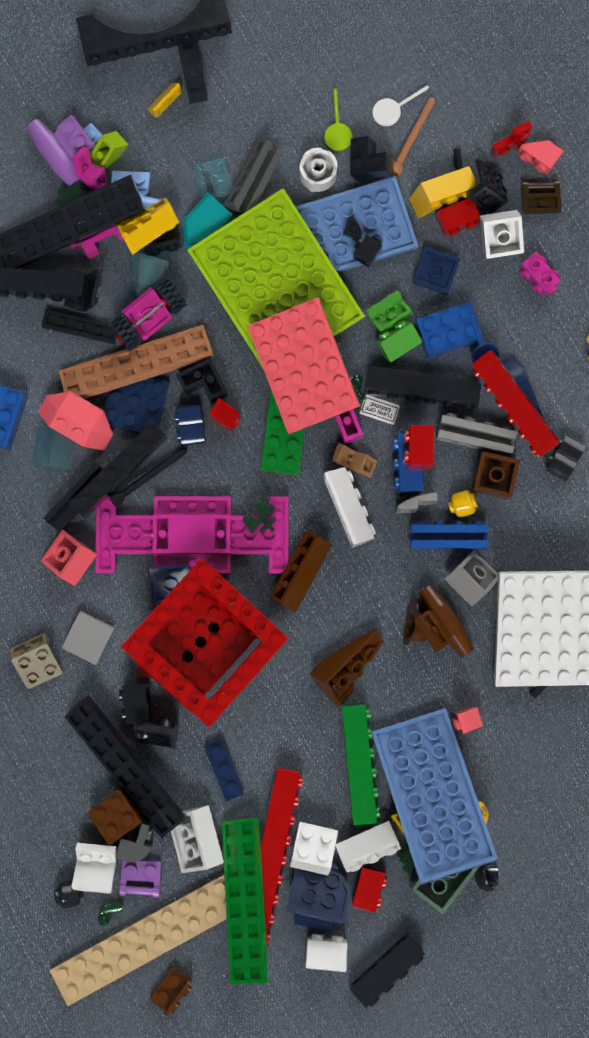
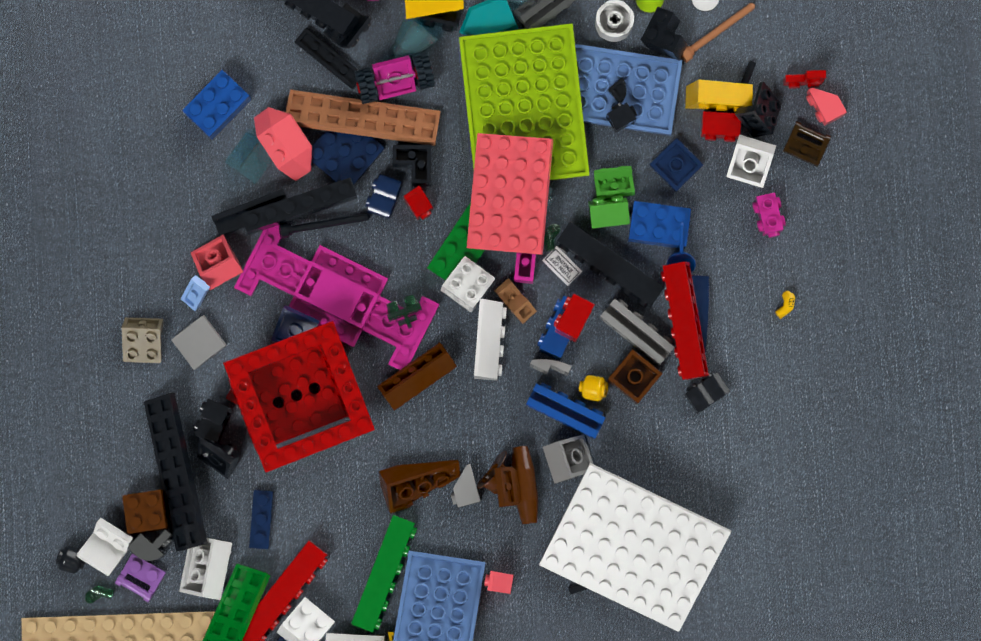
camera: 30 degrees right, 0 degrees up
none -> light blue plate [181,275,210,311]
none -> white bracket [441,256,495,313]
none -> light grey slope [451,464,480,508]

